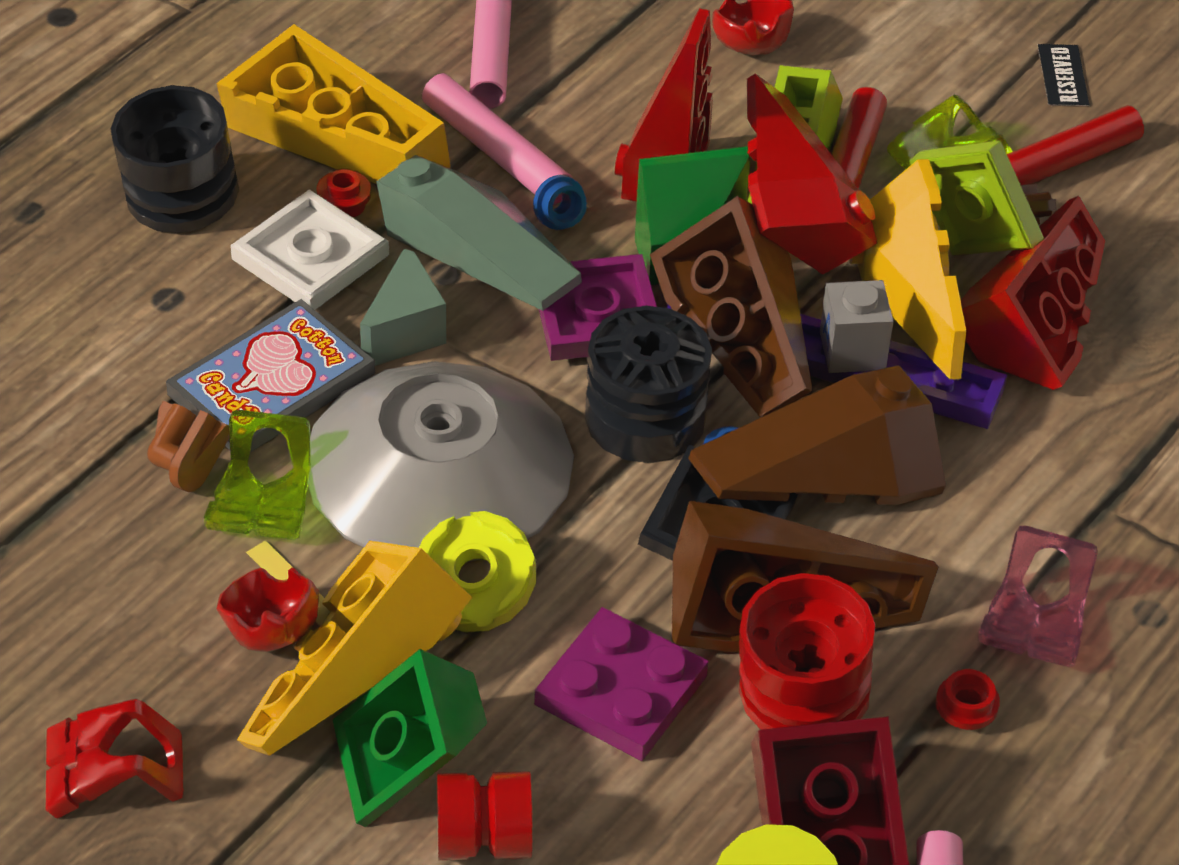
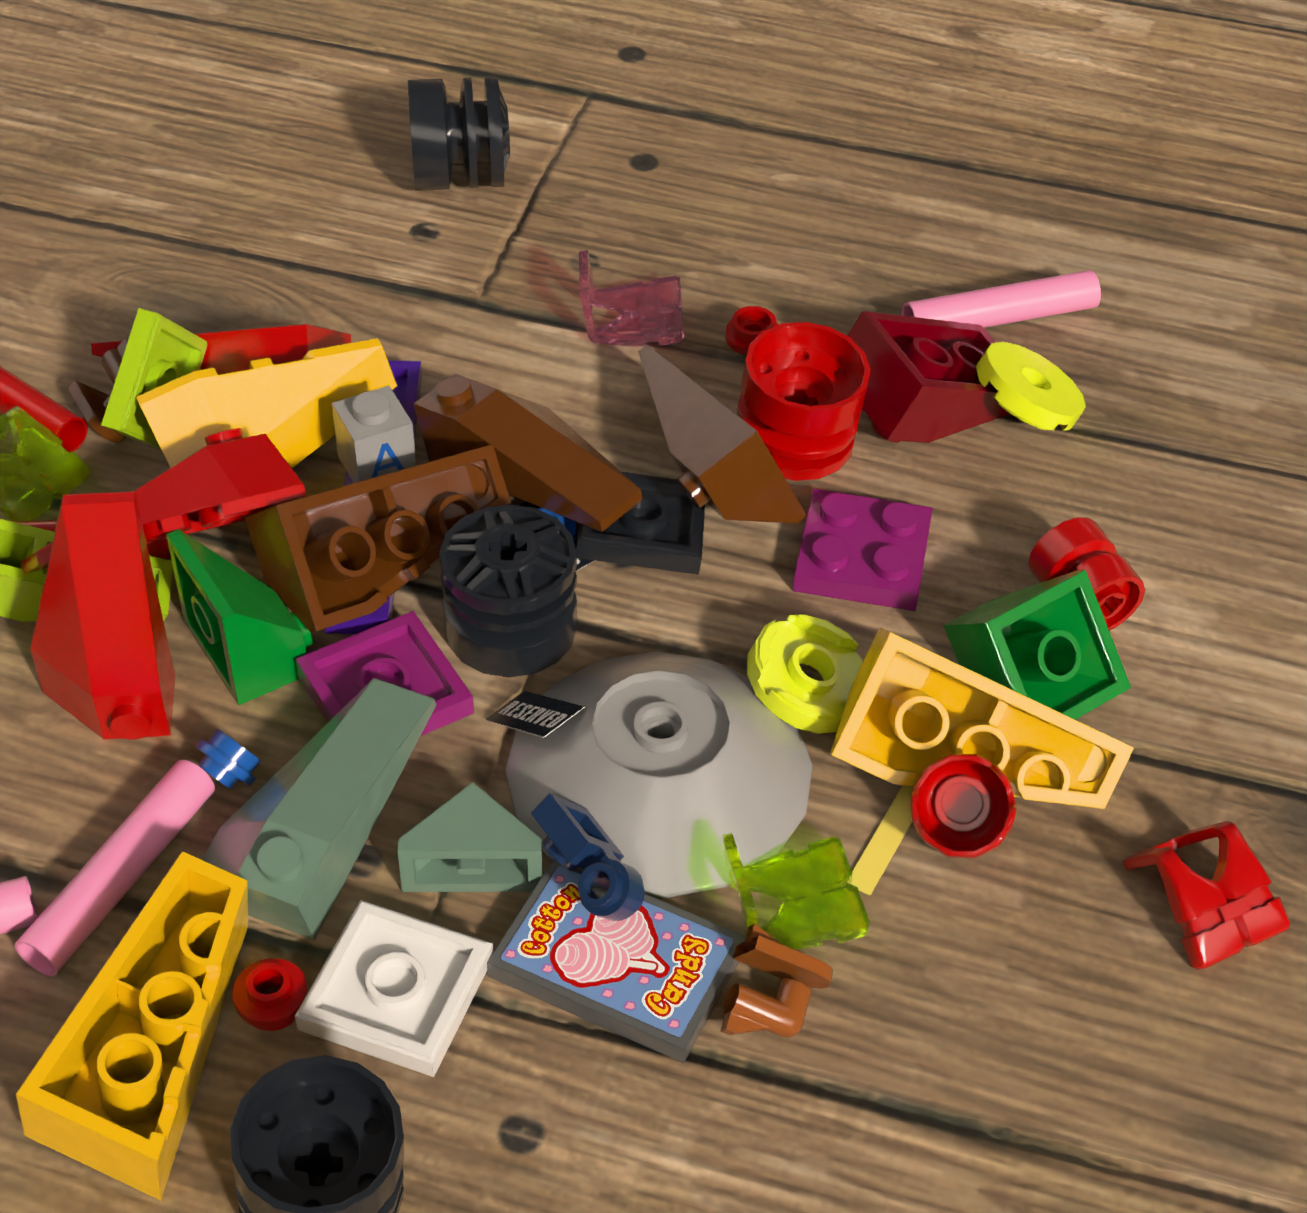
camera: 110 degrees left, 0 degrees up
none -> black sticker [485,691,585,738]
none -> dark blue plate [531,793,645,921]

